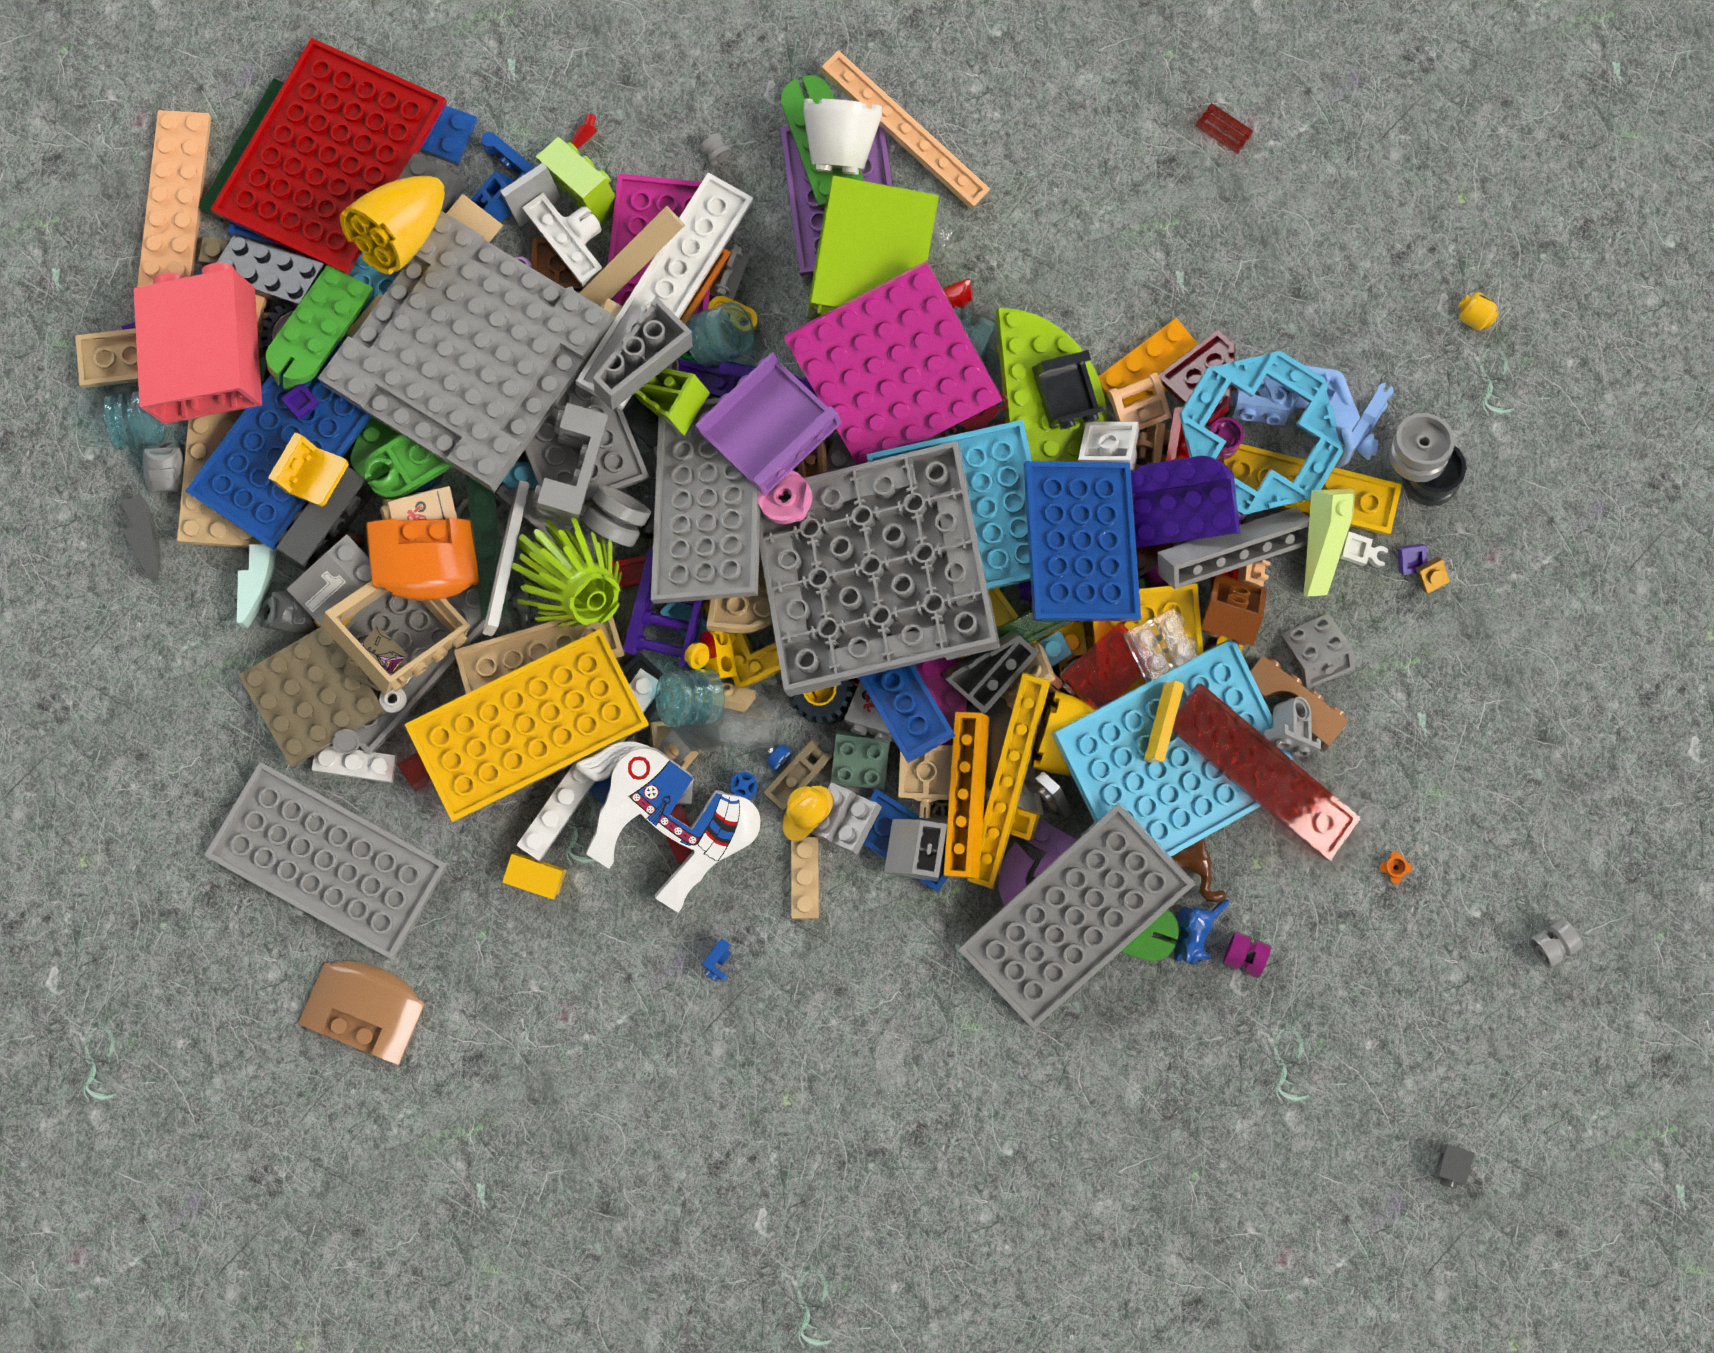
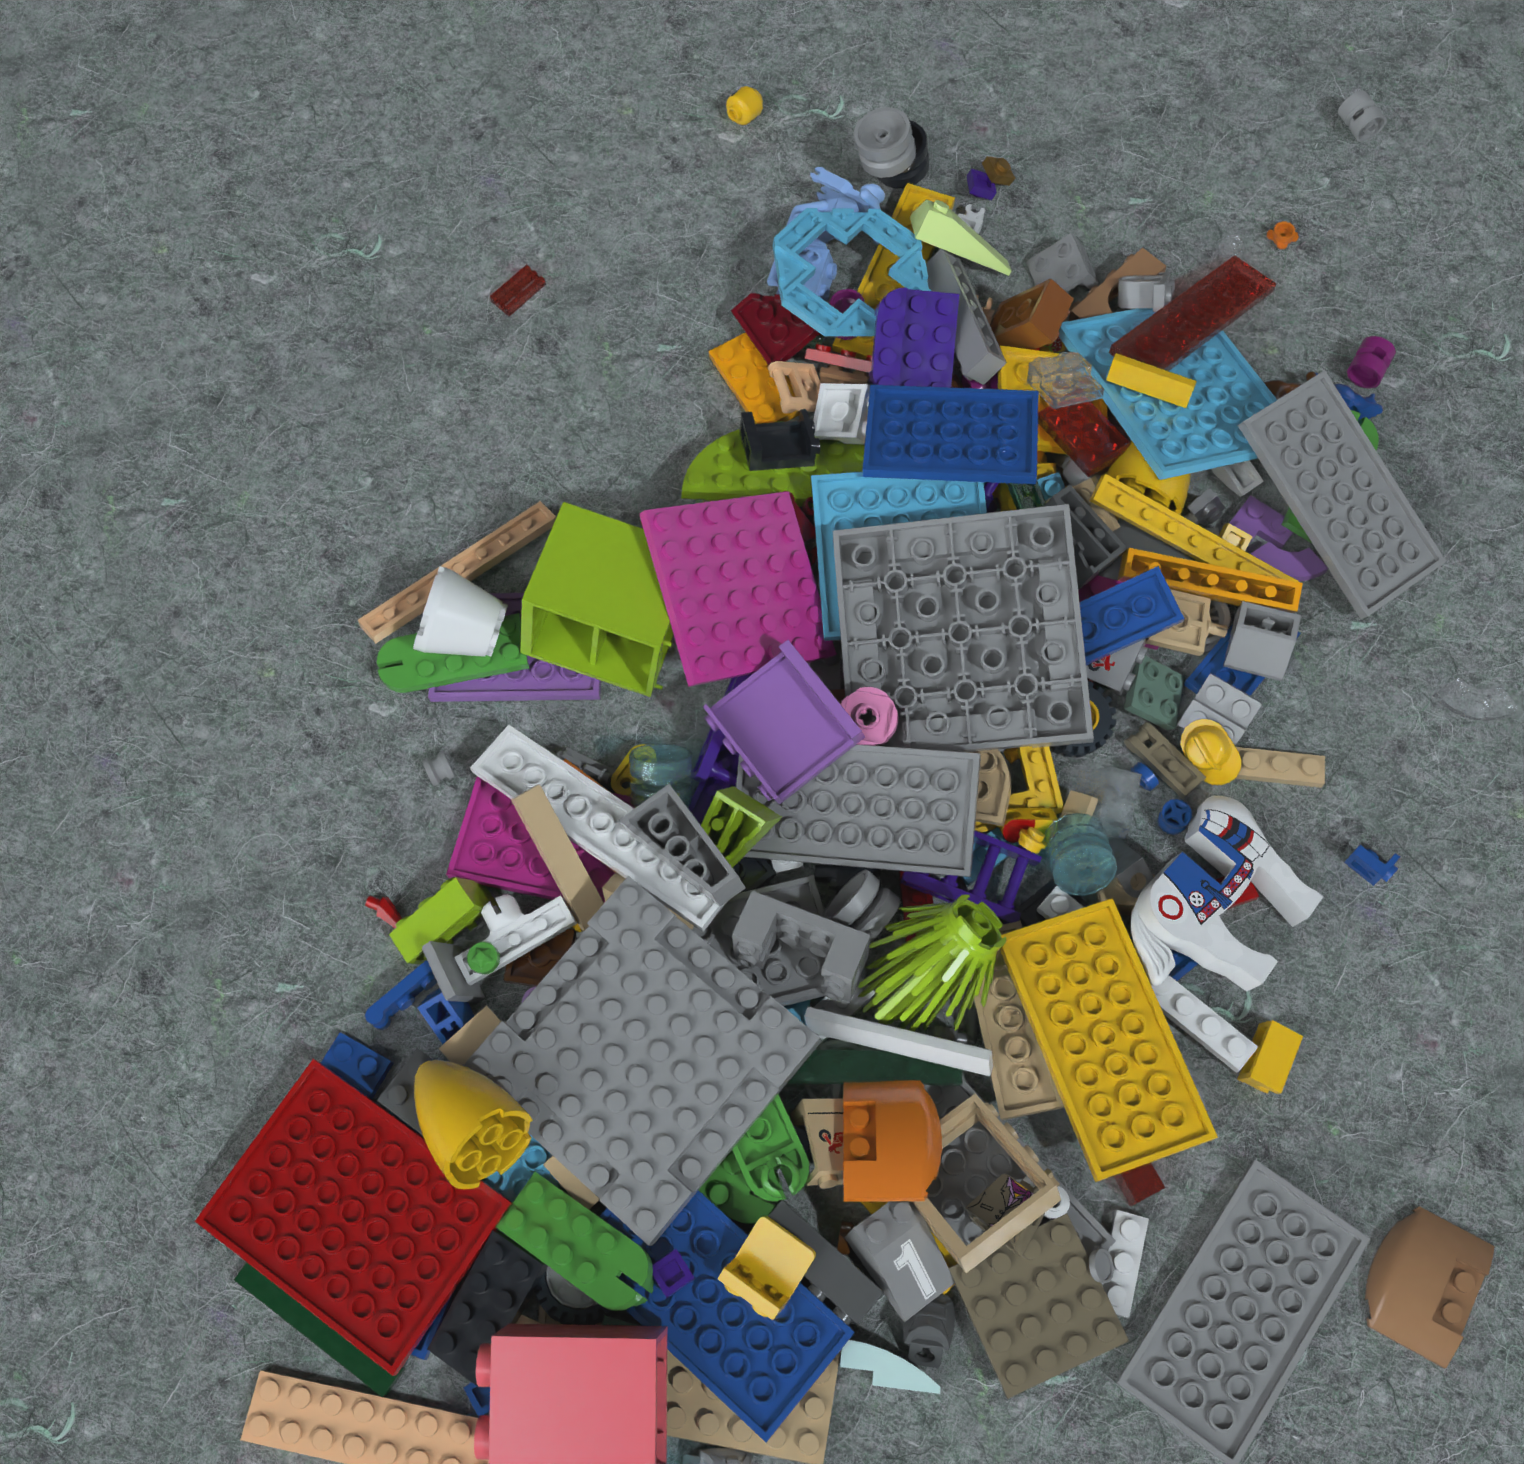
camera: 75 degrees left, 10 degrees down
dark tan plate [198,237,230,265] -> none
none -> bright green tile [467,942,500,974]

